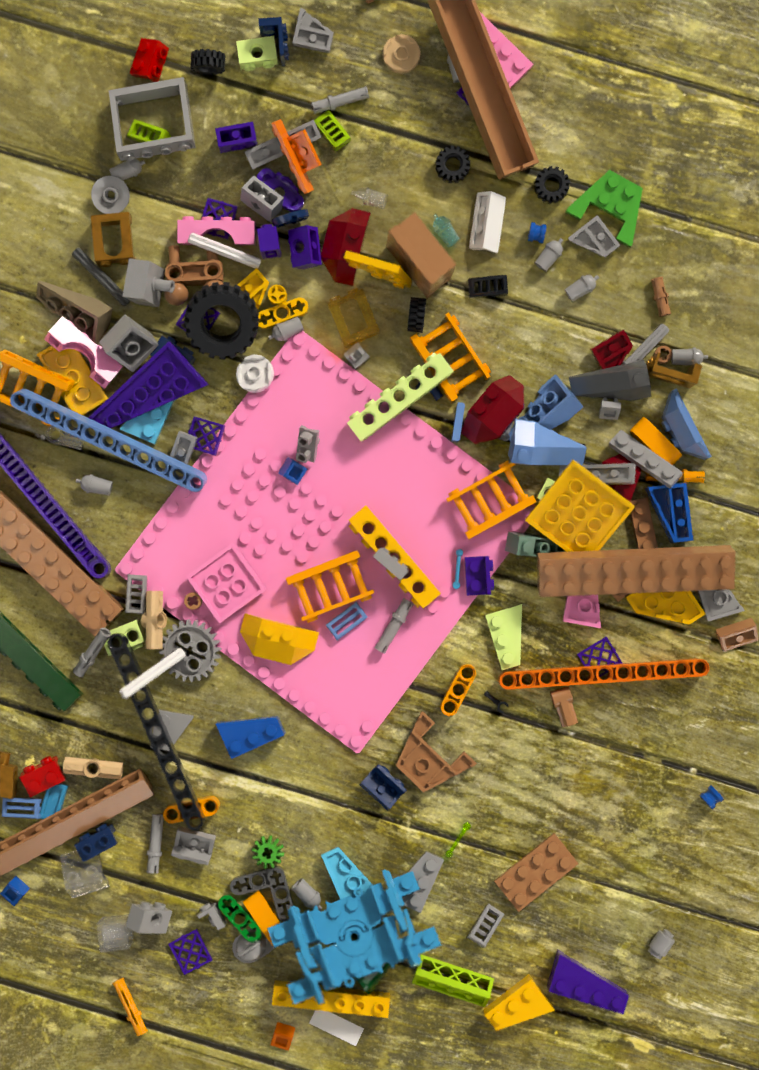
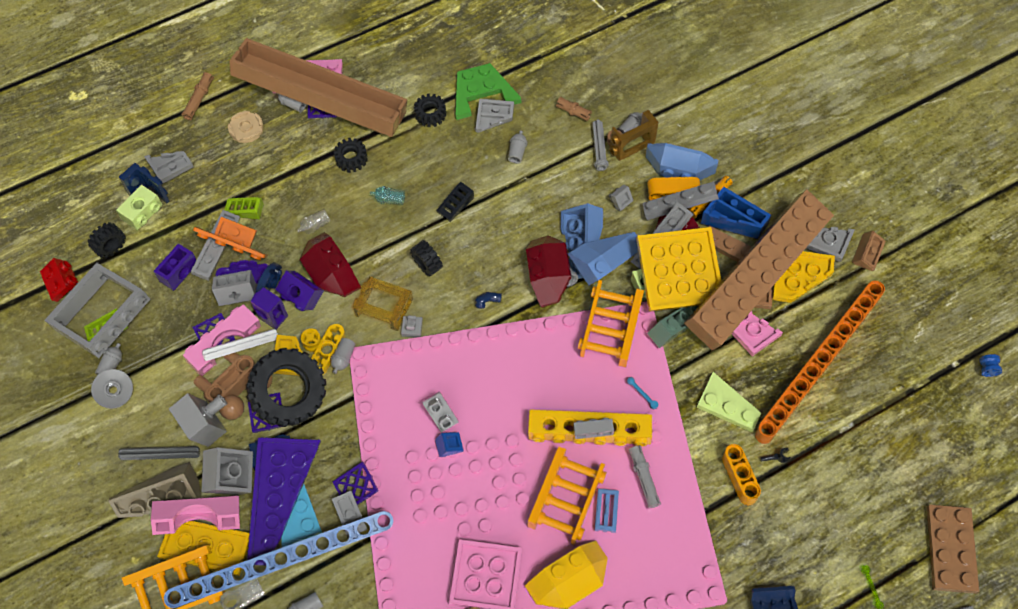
camera: 45 degrees left, 25 degrees down
pearl gold panel [91,212,136,267] -> none
white tile [236,355,274,393] -> none
light grey pin [311,86,369,114] -> none
yellow plate [344,251,412,289] -> none
yellowish green brick [347,353,455,442] -> none
medium nougat container [386,212,456,299] -> none
medium nougat wing [396,711,477,793] -> none
light orange fence [410,312,491,404] -> none
medium blue tile [451,402,465,443] -> none
dark purple bracket [464,556,494,596] -> none
white panel [469,191,506,253] -> none
blue wheel [528,222,547,244] -> none
light grey piece [534,238,563,272] -> none
medium nougat piece [550,686,578,728] -> none
dark grey wedge [569,360,652,401] -> none
dark purple window [577,636,622,677] -> none
dark red wing [590,329,633,369] -> none

